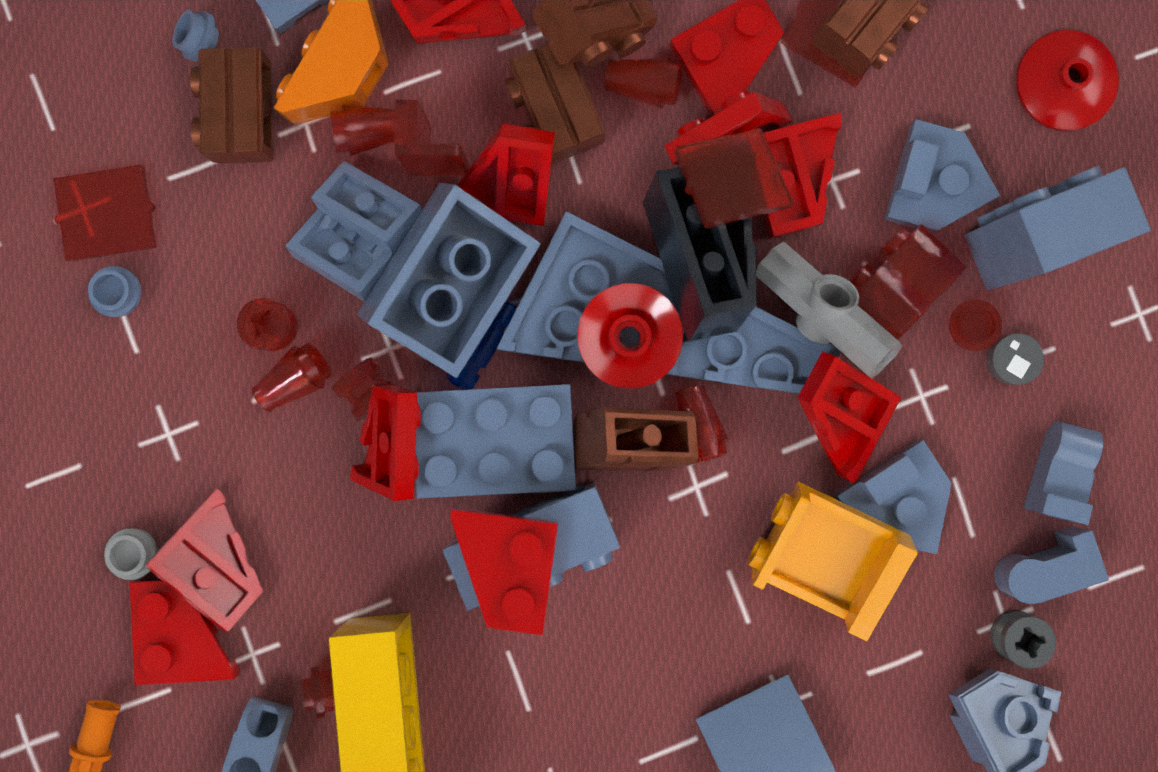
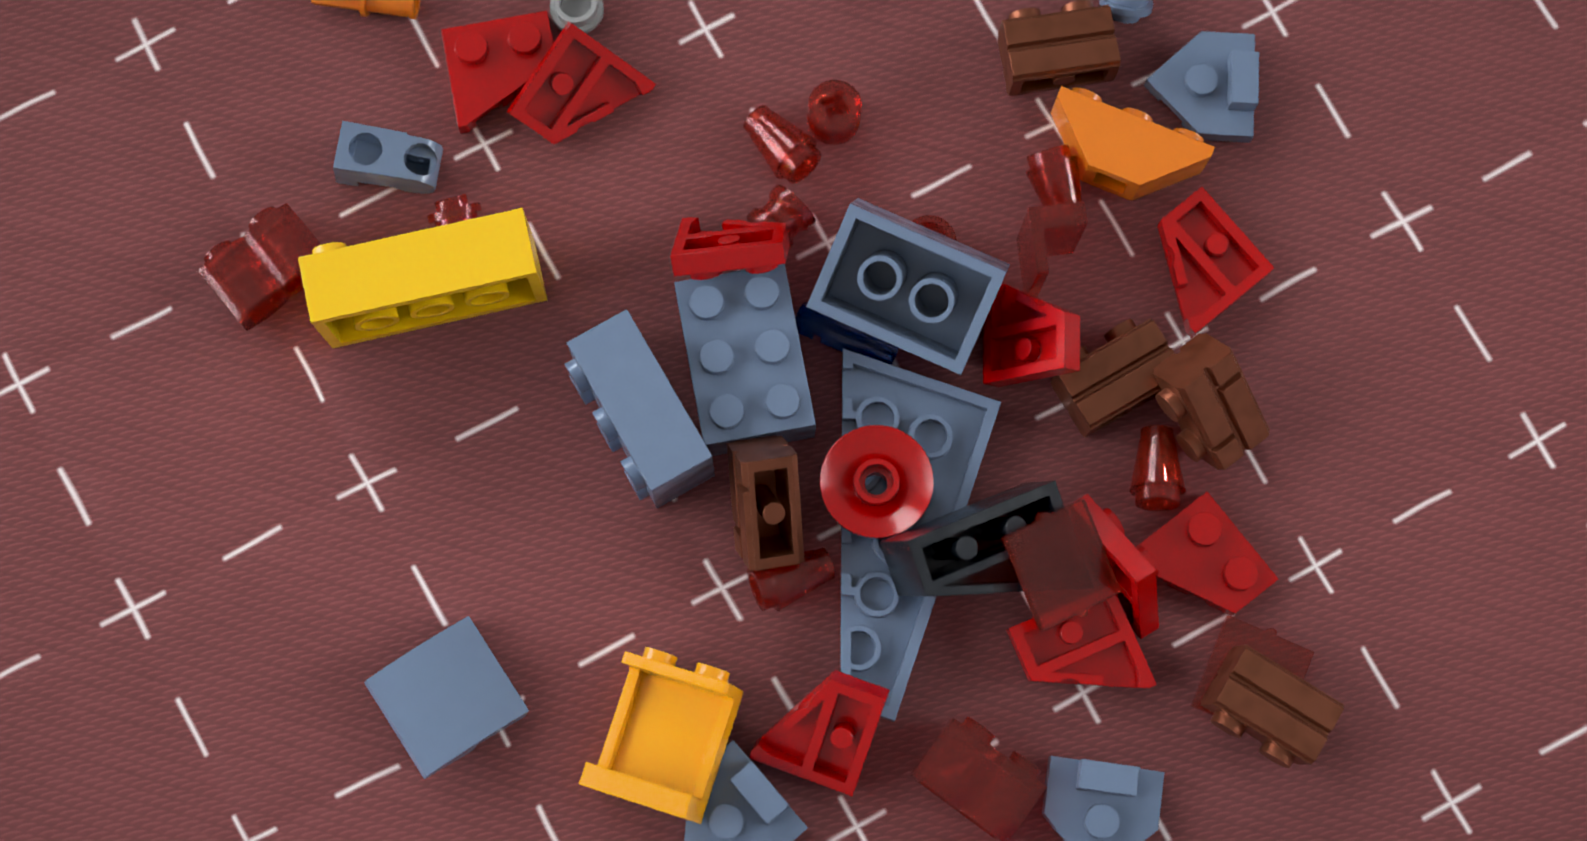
camera: 75 degrees right, 10 degrees down
sand blue slope [285,161,422,302] -> none
red wing [450,507,558,636] -> none
light grey piece [756,241,903,378] -> none

